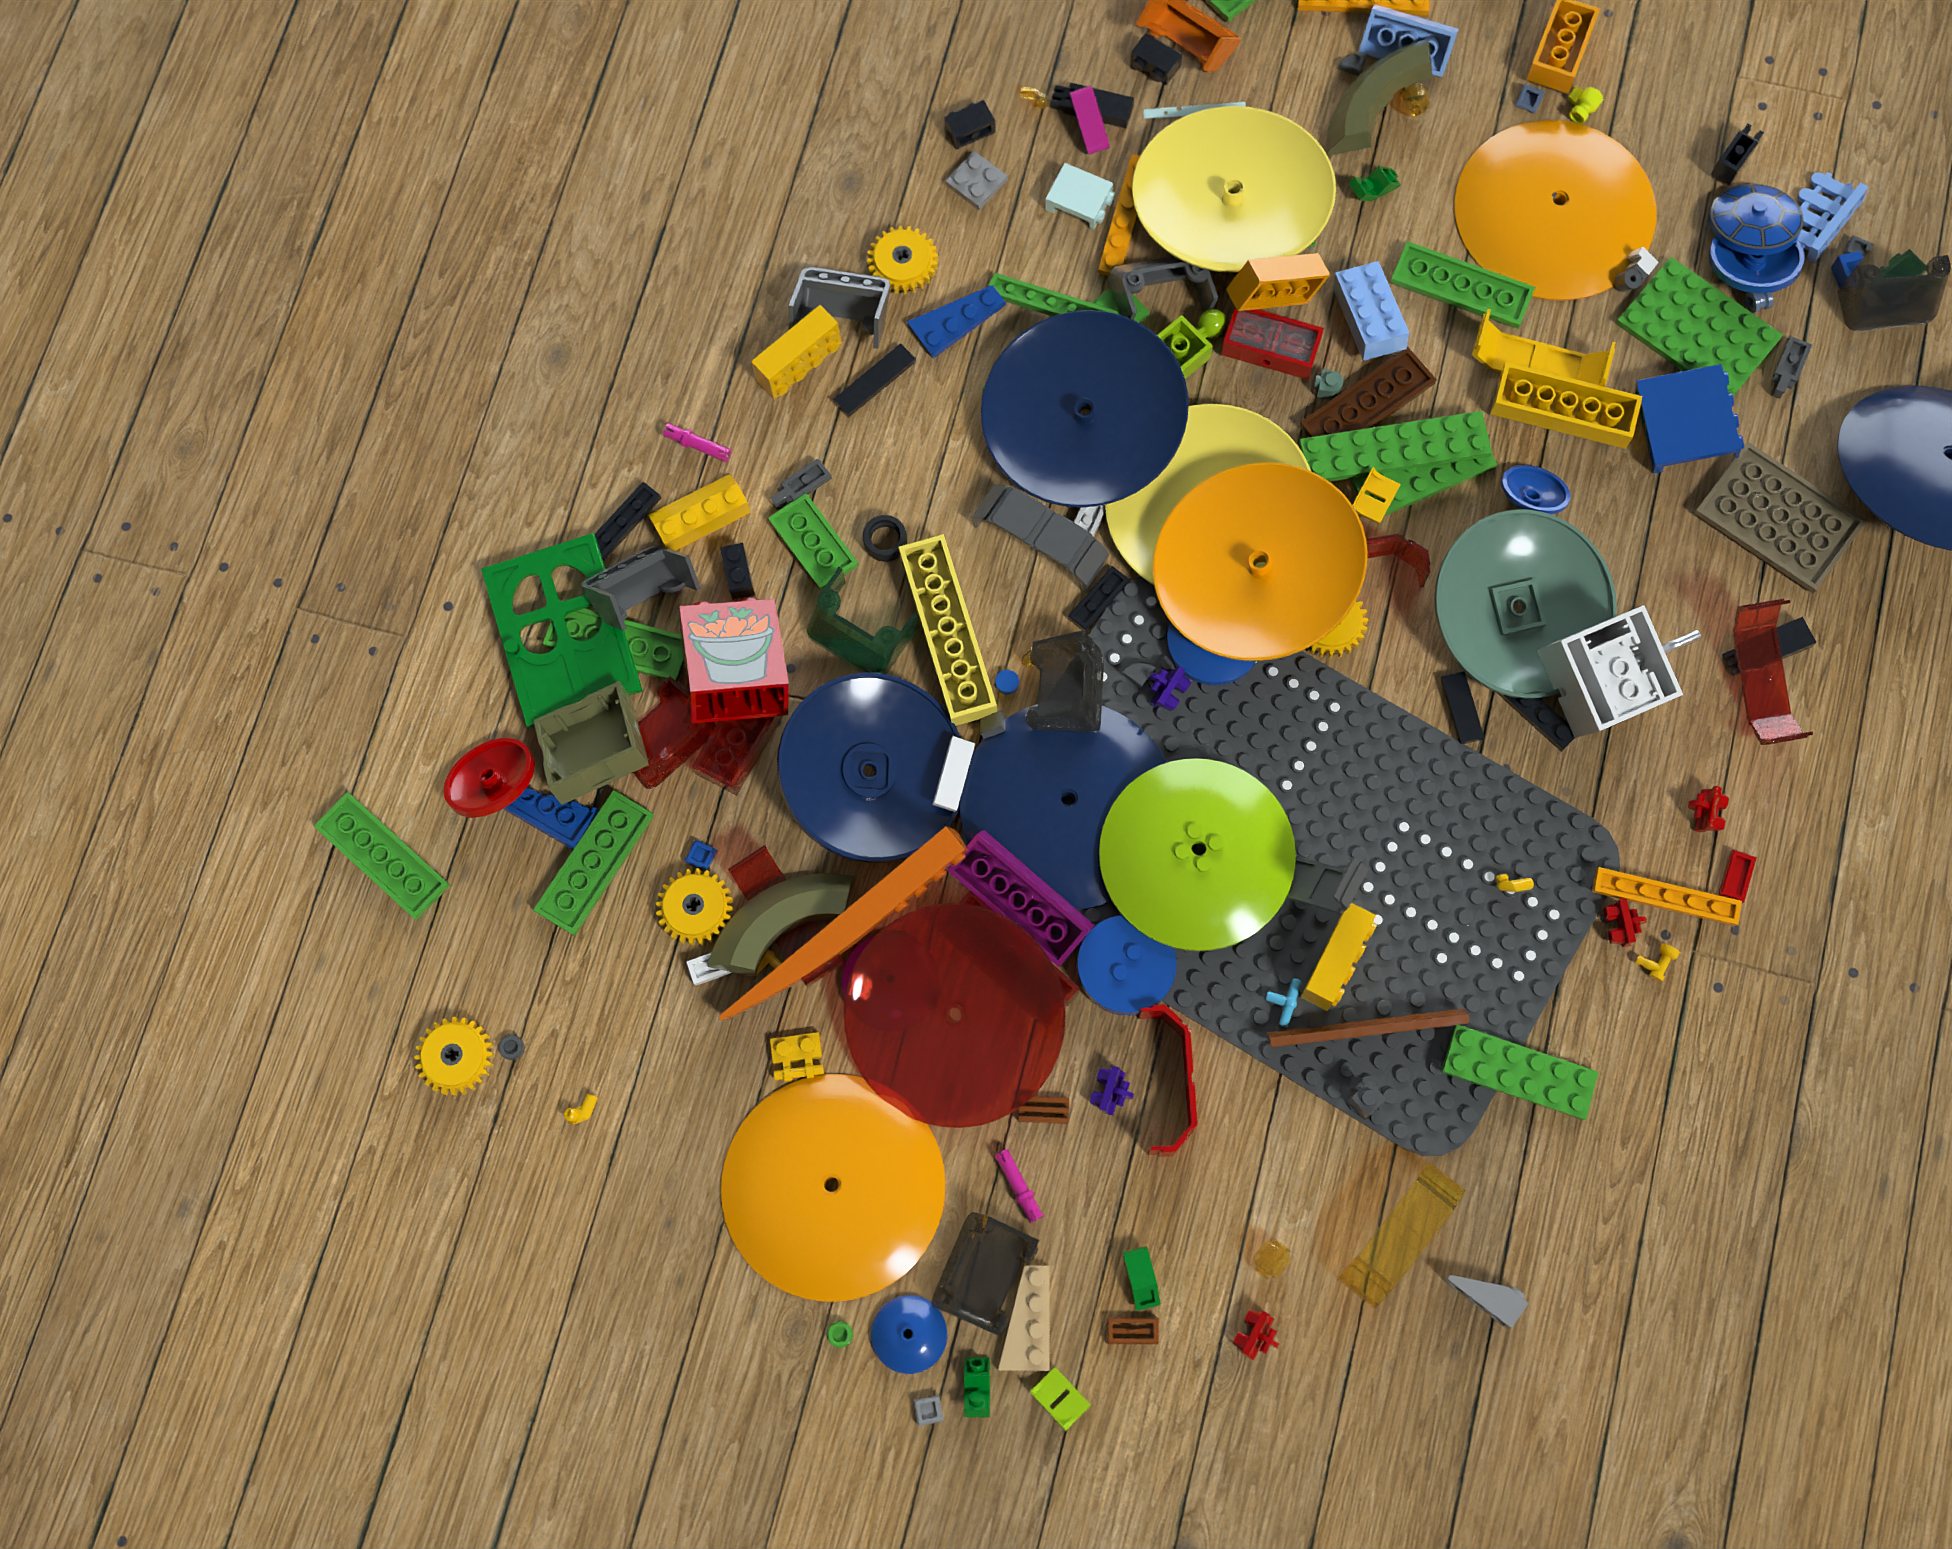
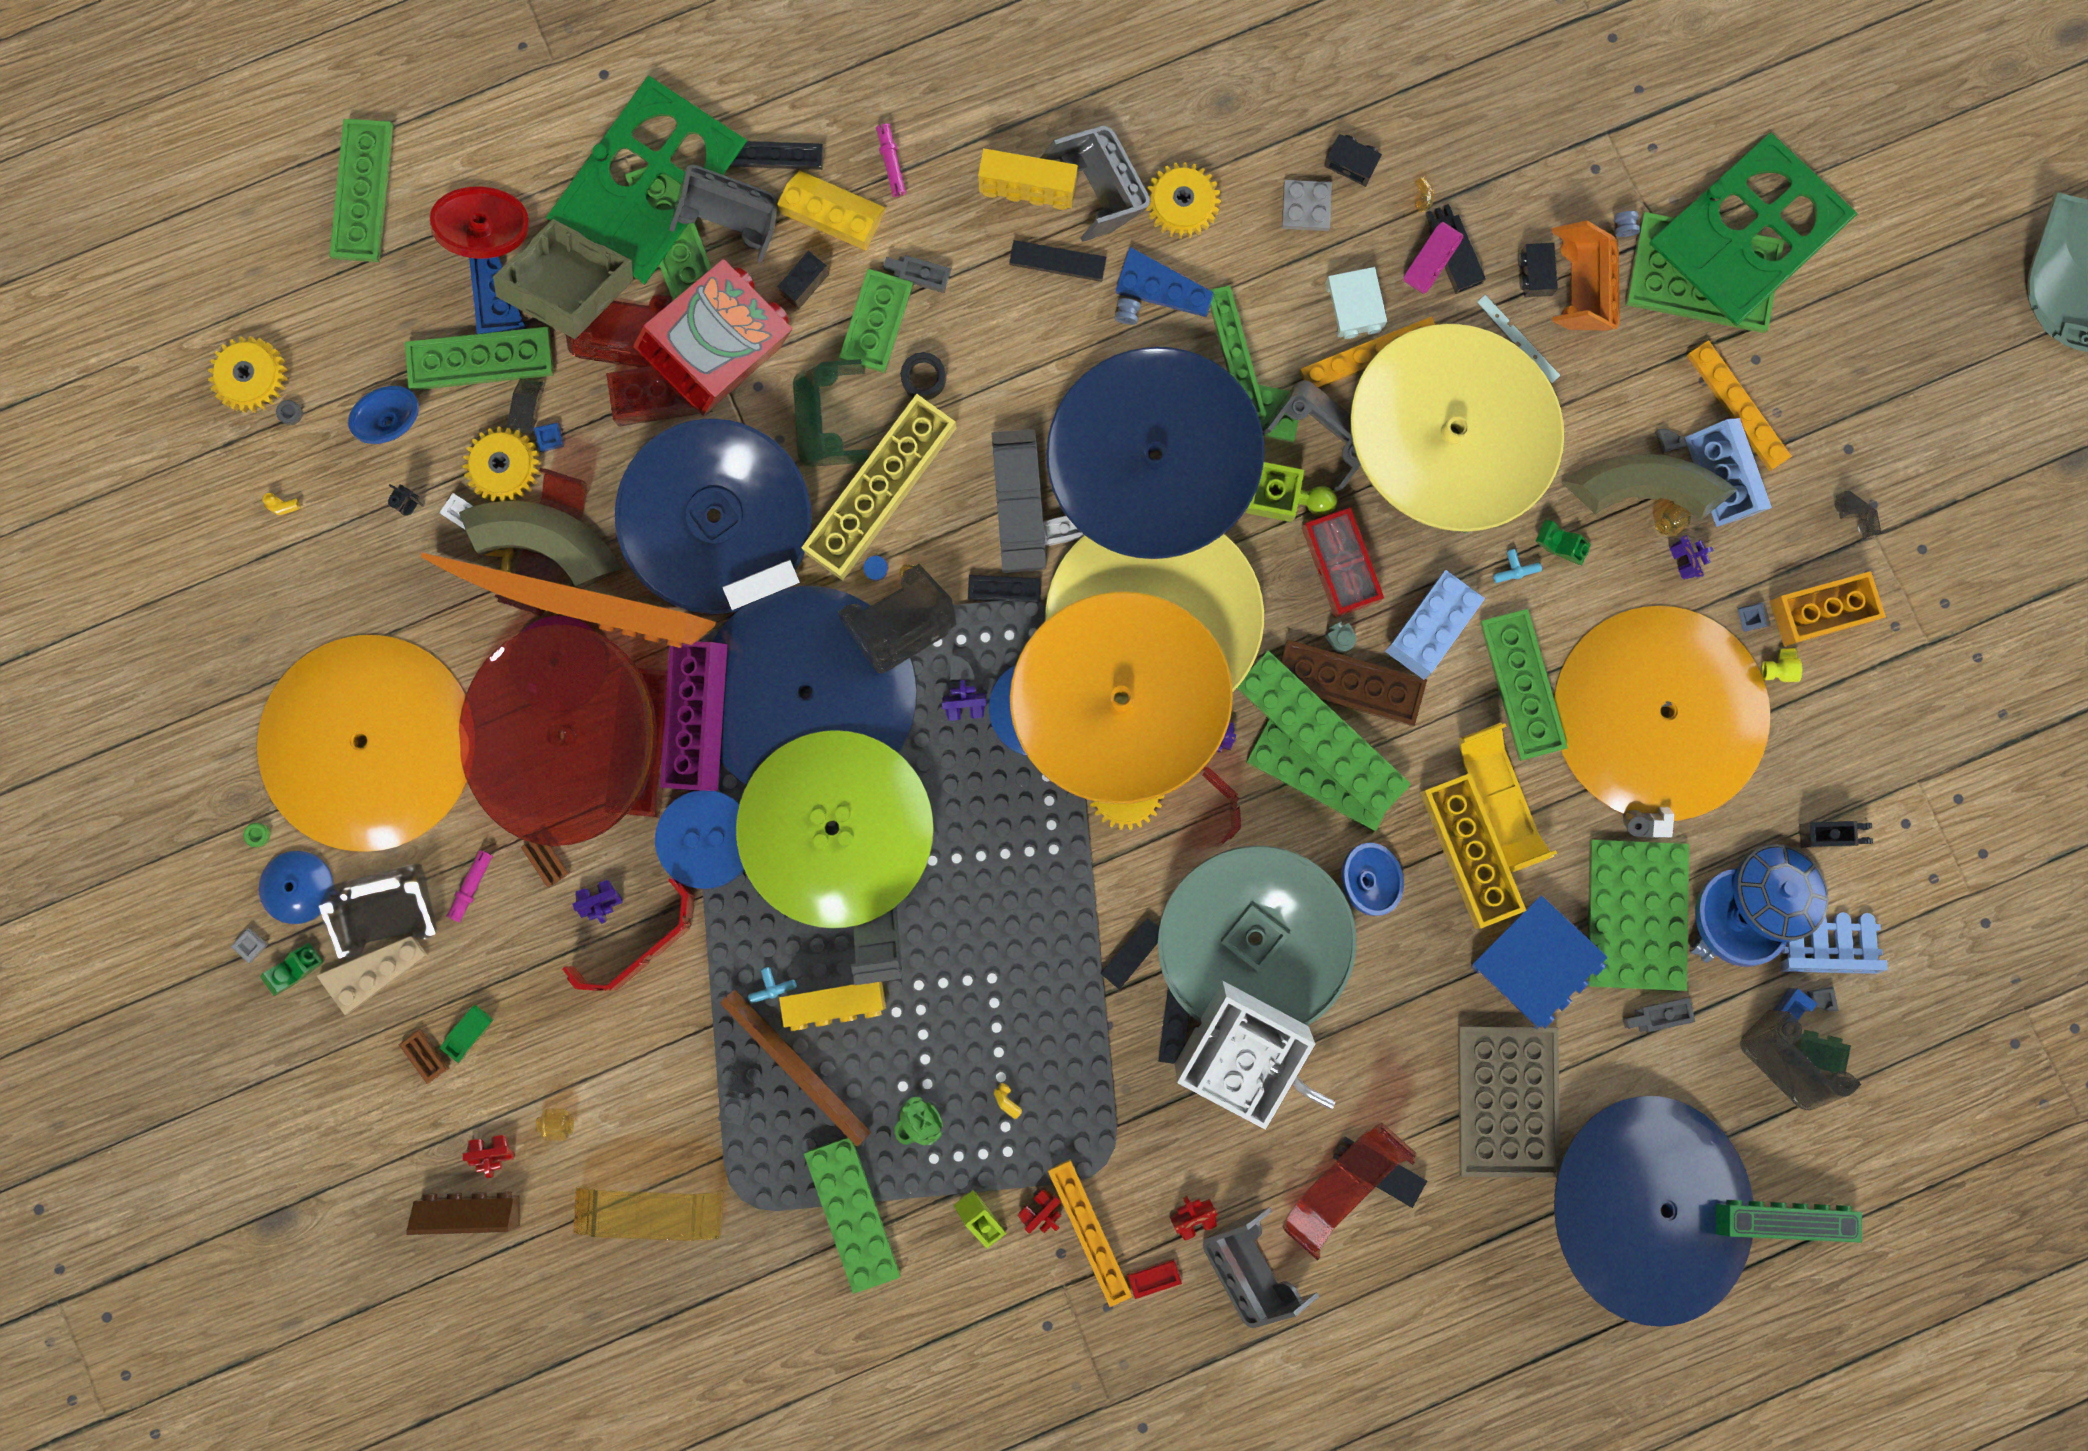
camera: 45 degrees right, 10 degrees up
yellow plate [770,1032,824,1082] -> none
dark grey tile [980,710,1006,739] -> none
lime piece [1029,1367,1091,1431] -> none
light orange brick [1226,253,1330,311] -> none
yellow piece [1352,467,1401,525] -> none
light grey slope [1443,1275,1529,1329] -> none
yellow piece [1635,944,1680,982] -> none
none -> blue dish [348,386,419,444]
none -> black hinge [388,484,424,516]
none -> reddish brown slope [406,1191,520,1235]
none -> clear smoke slope [507,378,544,434]
none -> bright green tile [894,1097,943,1146]
none -> lime slope [953,1190,1007,1249]
none -> sand blue wheel [1114,298,1141,325]
none -> dark grey windscreen [1203,1207,1319,1328]
none -> medium azure piece [1493,549,1542,583]
none -> dark purple hips [1669,535,1714,580]

